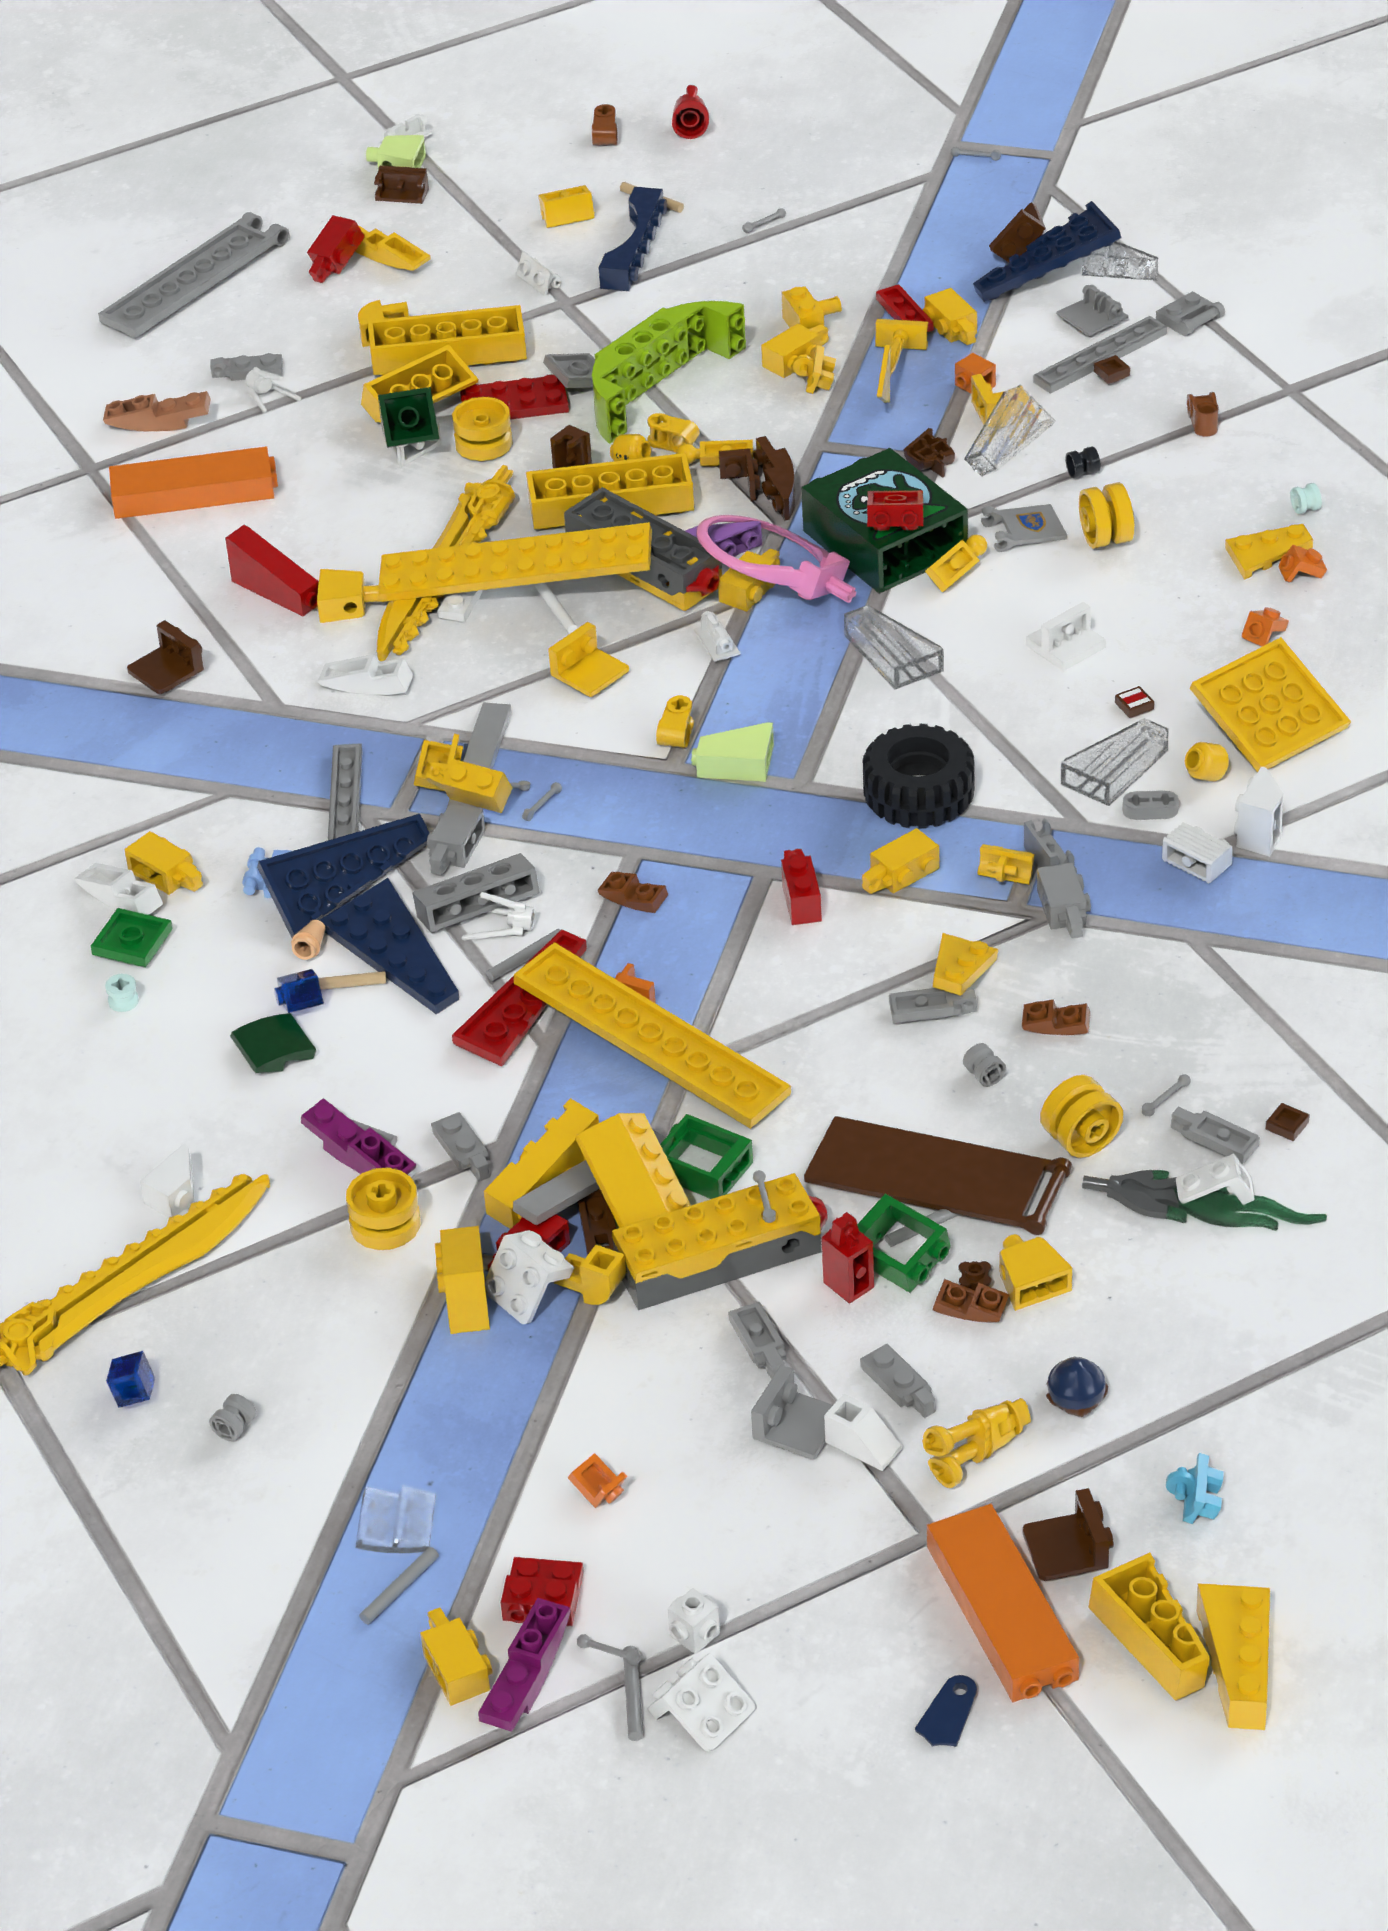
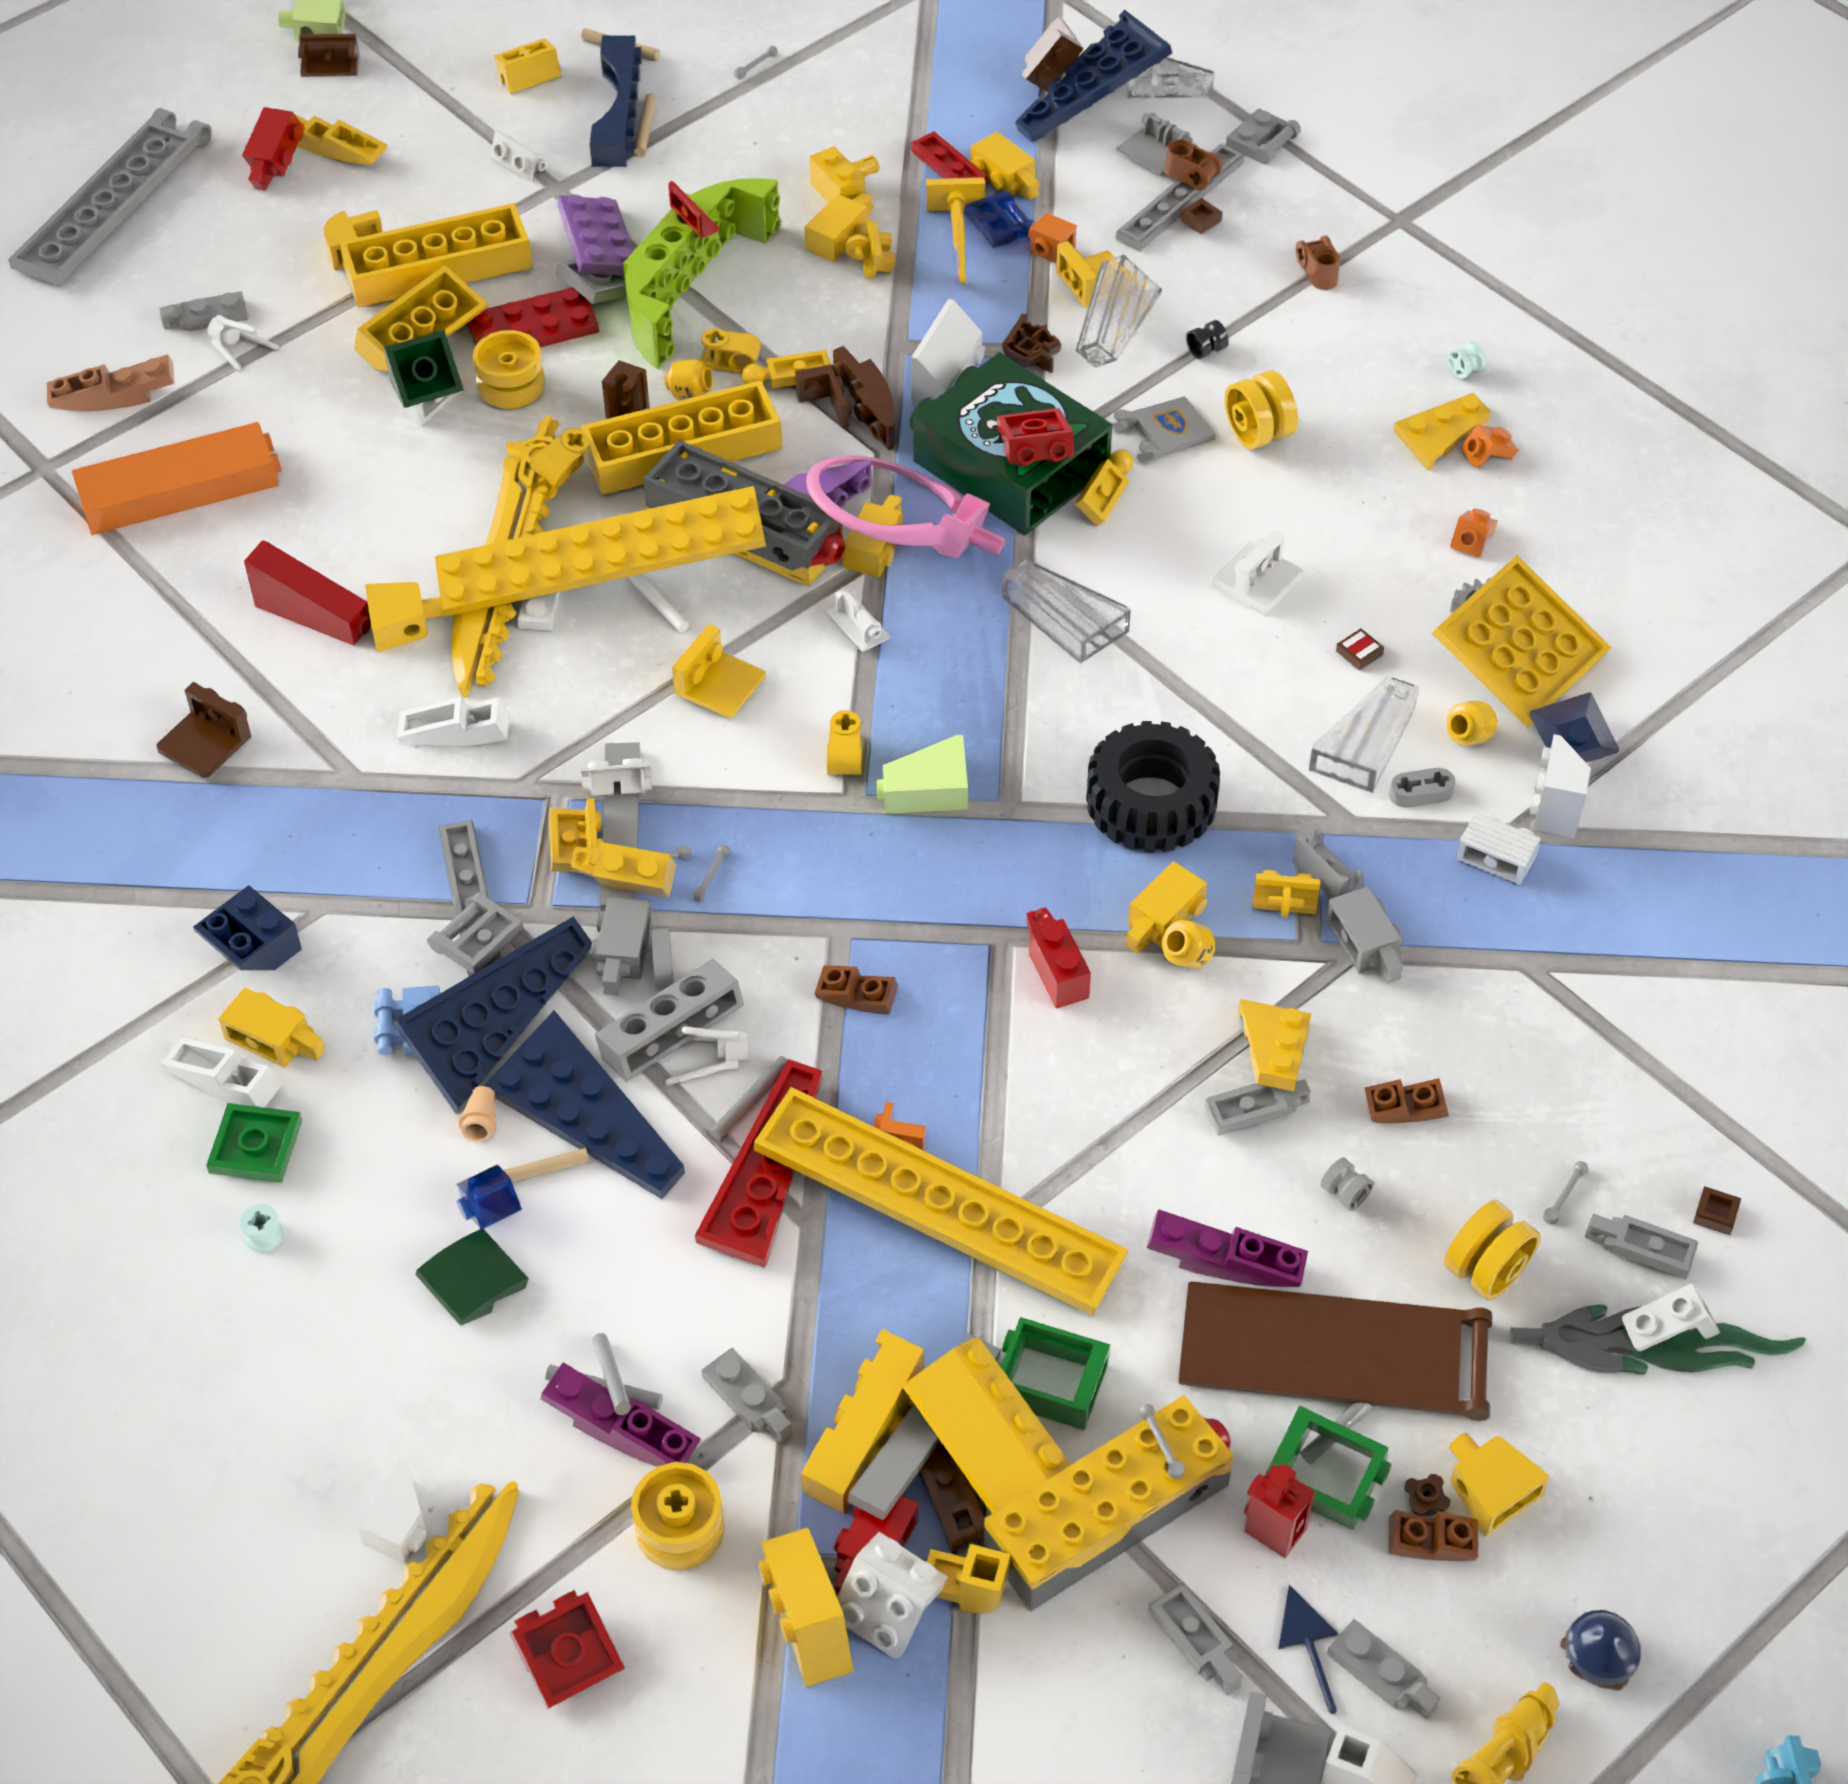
camera: 15 degrees left, 10 degrees up
none -> dark blue slope [193,885,302,970]
none -> light grey plate [427,893,524,974]
none -> red plate [510,1590,625,1709]
none -> yellow piece [531,428,590,488]
none -> medium lavender plate [557,194,634,276]
none -> white hinge [580,758,652,798]
none -> light grey bar [592,1333,631,1415]
none -> tan bar [634,93,657,157]
none -> light grey beam [651,926,674,988]
none -> red slope [668,181,720,238]
none -> white slope [911,299,985,405]
none -> clear blue plate [965,191,1035,248]
none -> magenta slope [1147,1209,1308,1287]
none -> yellow head [1162,920,1215,969]
none -> dark orange piece [1165,139,1223,190]
none -> dark blue piece [1278,1585,1338,1714]
none -> dark blue slope [1529,692,1620,763]

